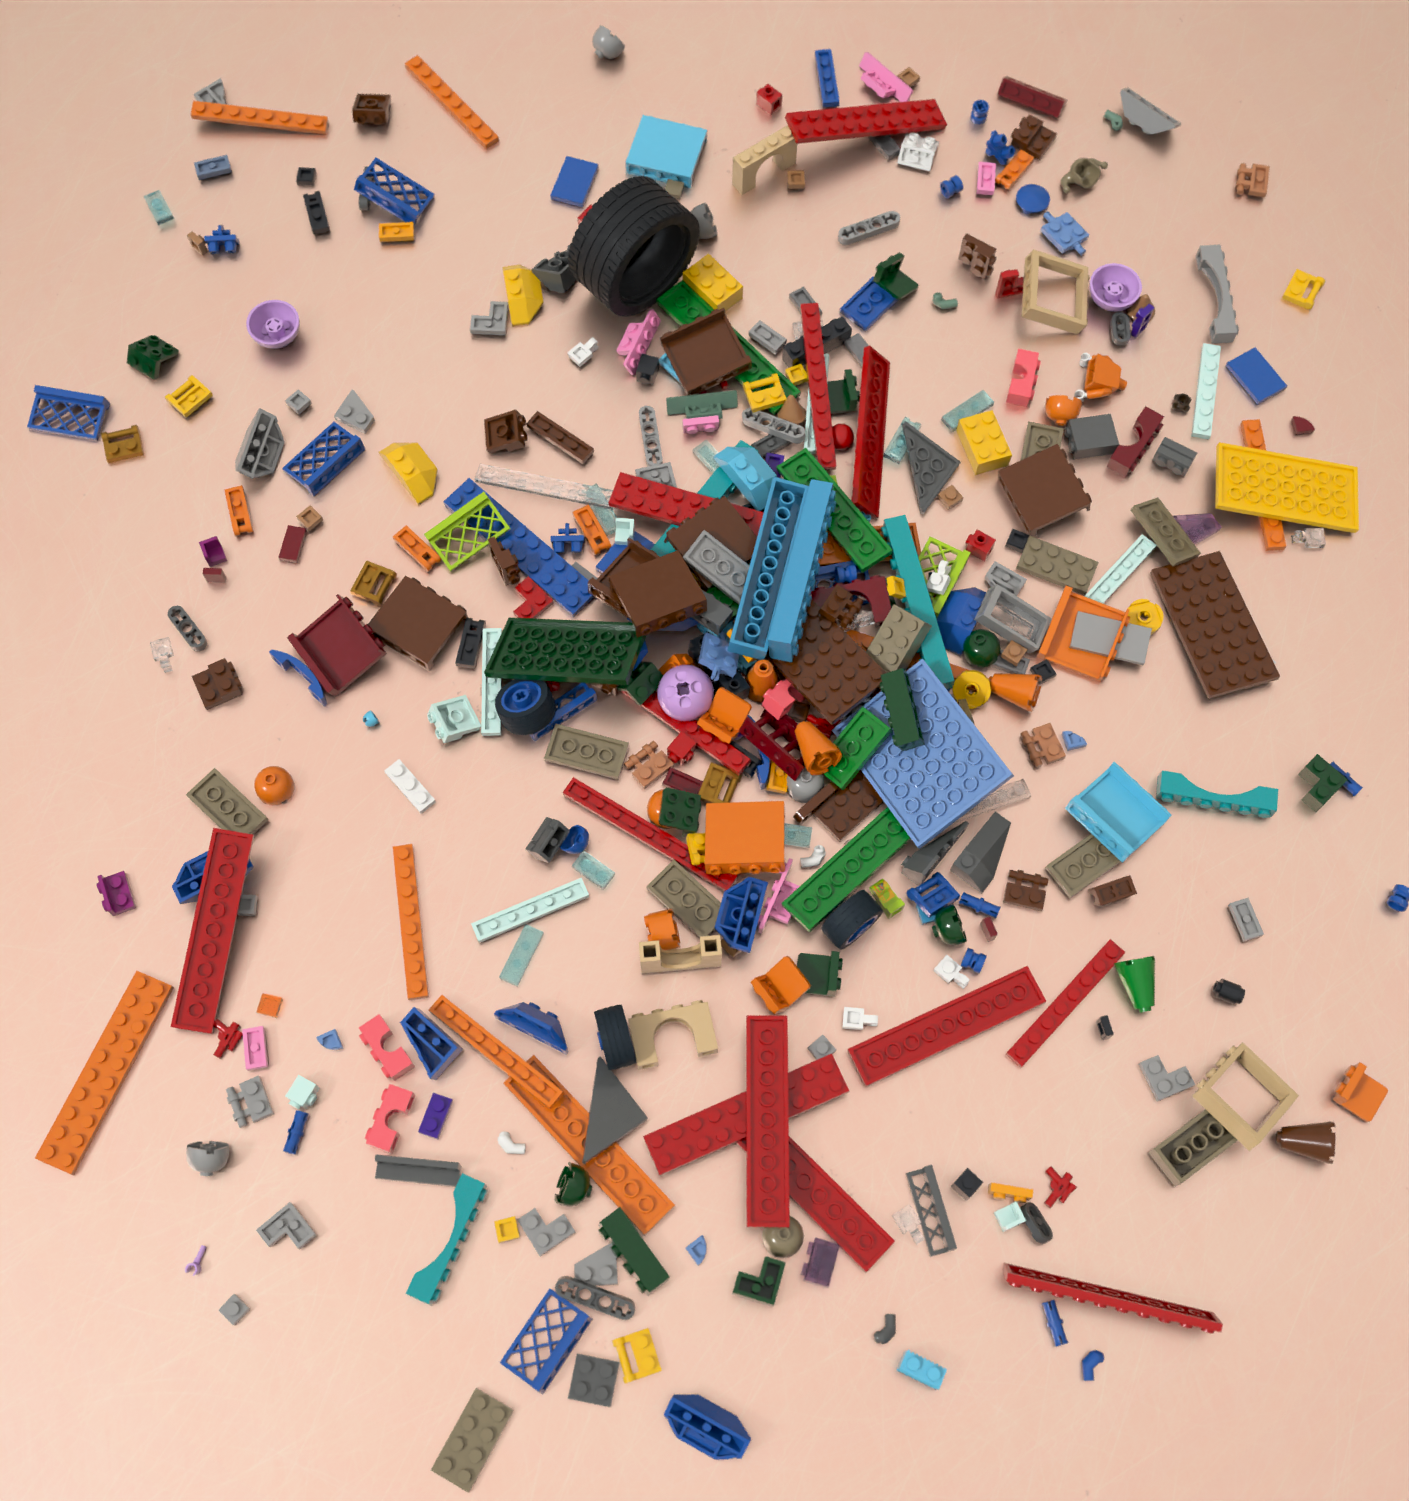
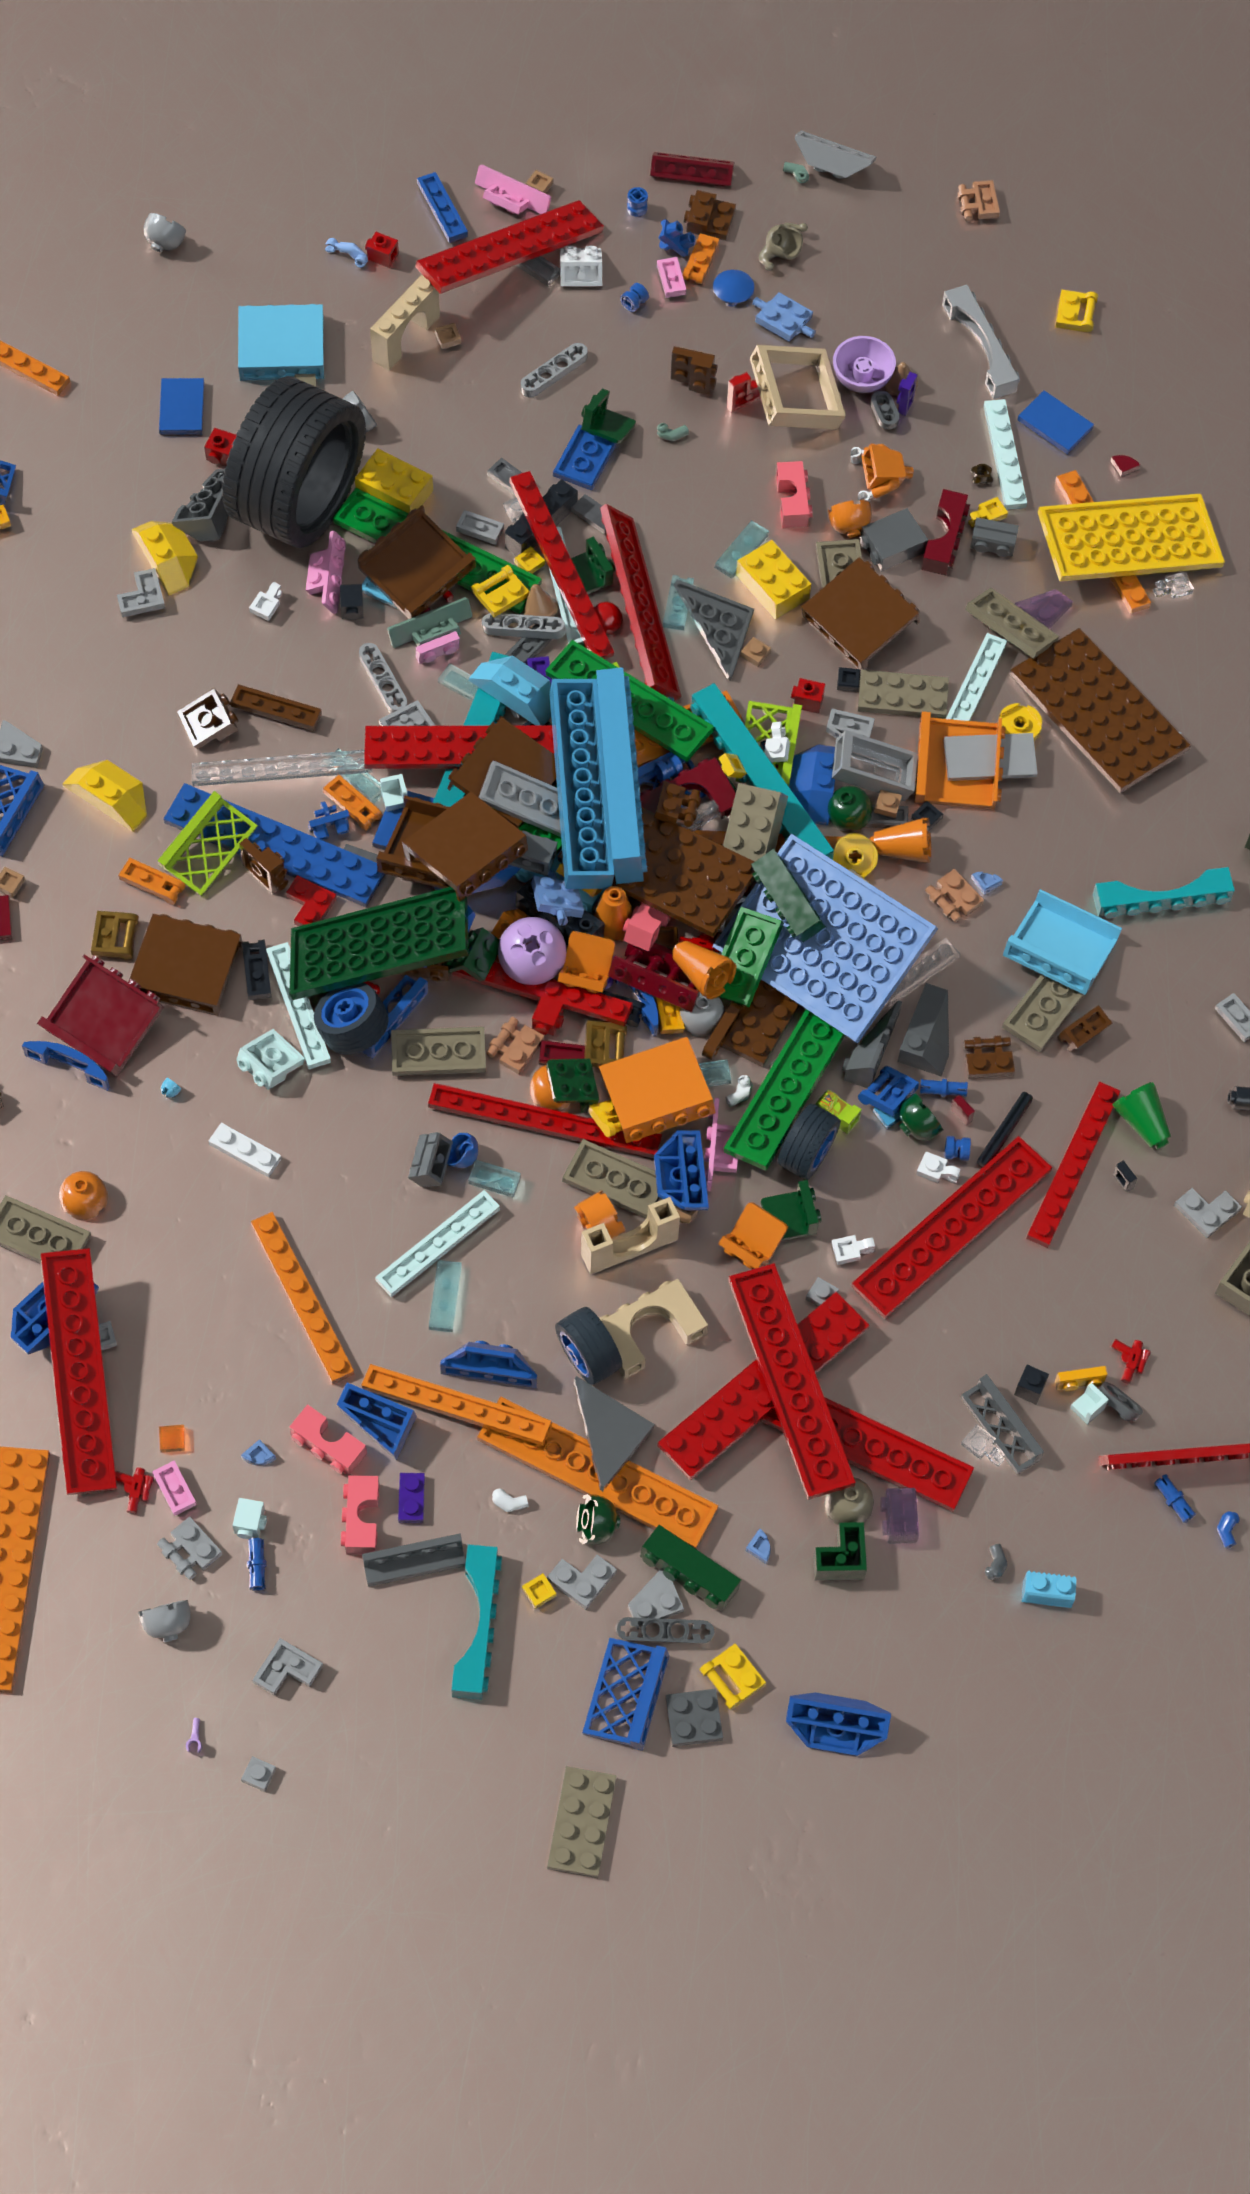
camera: 20 degrees left, 5 degrees down
none -> light blue arm [325,238,368,268]
none -> yellow plate [968,497,1008,528]
none -> black axle [977,1092,1033,1167]

